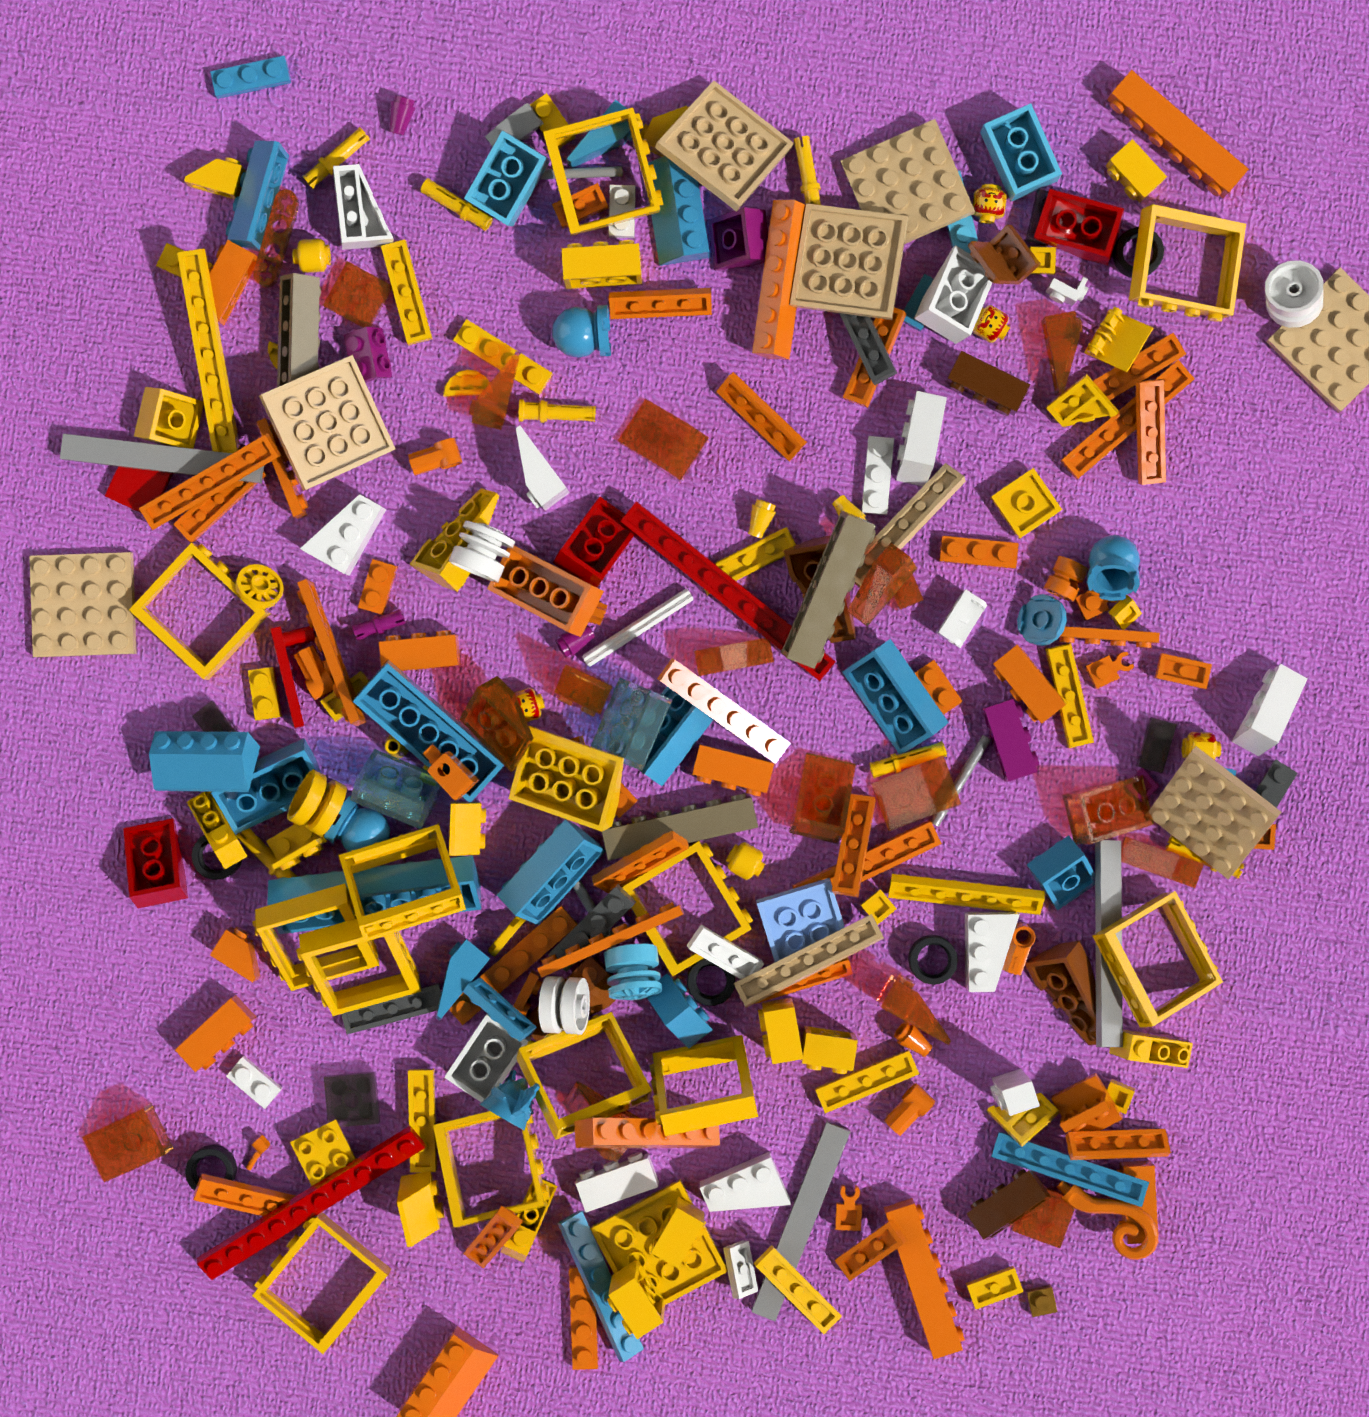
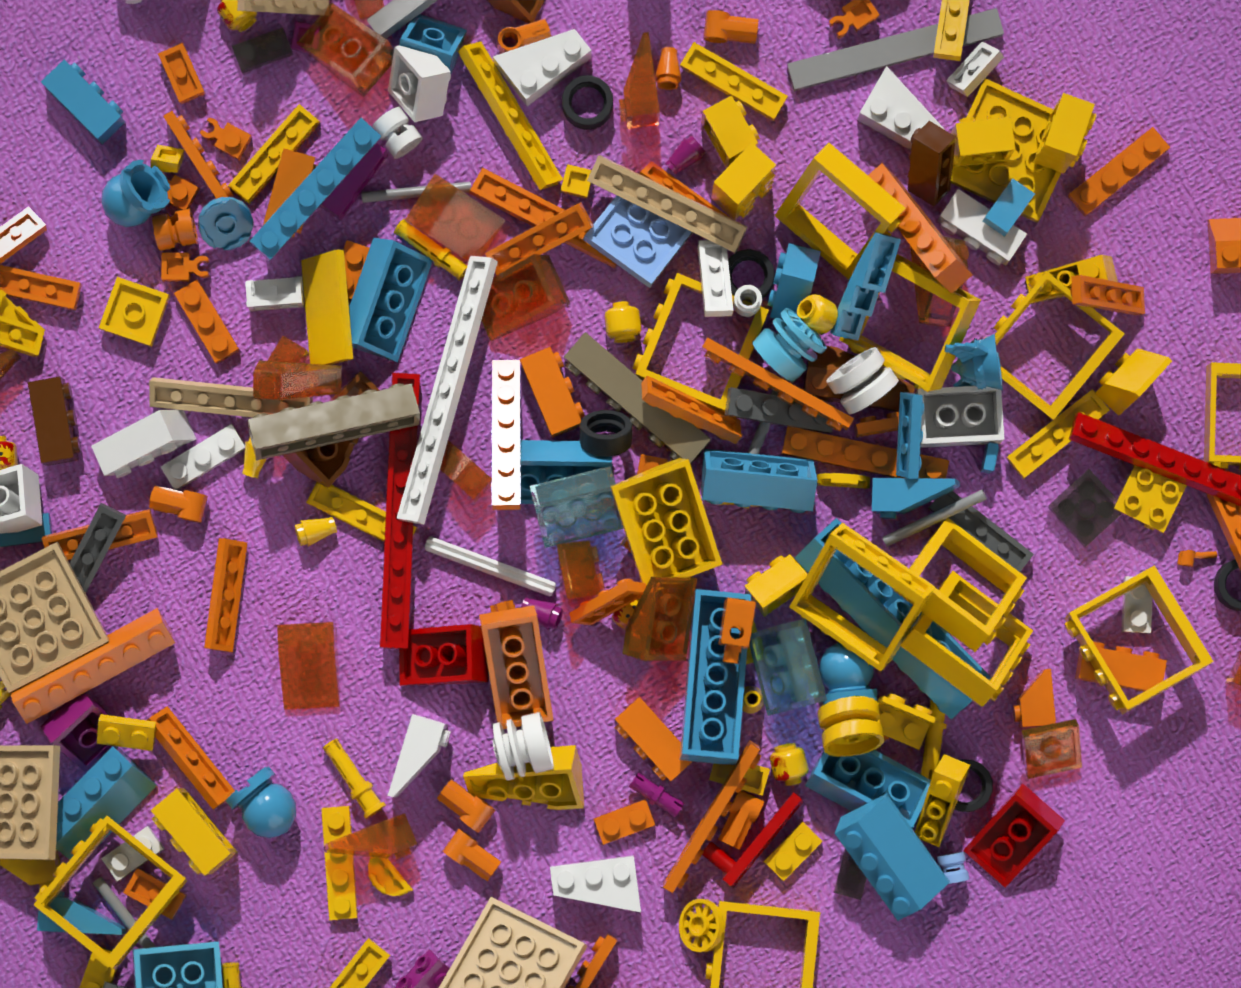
camera: 130 degrees left, 5 degrees down
dark azure plate [557,1211,644,1362] -> none
none -> dark azure brick [41,59,126,145]
none -> yellow plate [97,714,156,751]
none -> orange piece [149,485,208,523]
none -> orange plate [161,252,210,282]
none -> dark azure brick [249,118,381,261]
none -> yellow tile [301,250,353,368]
none -> white wheel [372,107,423,159]
none -> white slope [388,46,451,122]
none -> white plate [397,256,498,525]
none -> orange piece [437,779,496,833]
none -> orange plate [569,579,648,625]
none -> black tyre [580,410,632,457]
none -> magenta cone [665,135,706,175]
none -> white brick [733,285,762,317]
none -> yellow head [769,743,809,786]
none -> yellow head [797,294,838,335]
none -> dark azure slope [830,232,901,341]
none -> light grey bar [883,490,987,547]
none -> reddish brown brick [907,121,956,207]
none -> light blue wheel [937,852,970,884]
none -> dark azure tile [980,442,999,474]
none -> dark azure tile [983,178,1035,237]
none -> clear orange plate [1021,719,1082,779]
none -> yellow window [1064,565,1214,715]

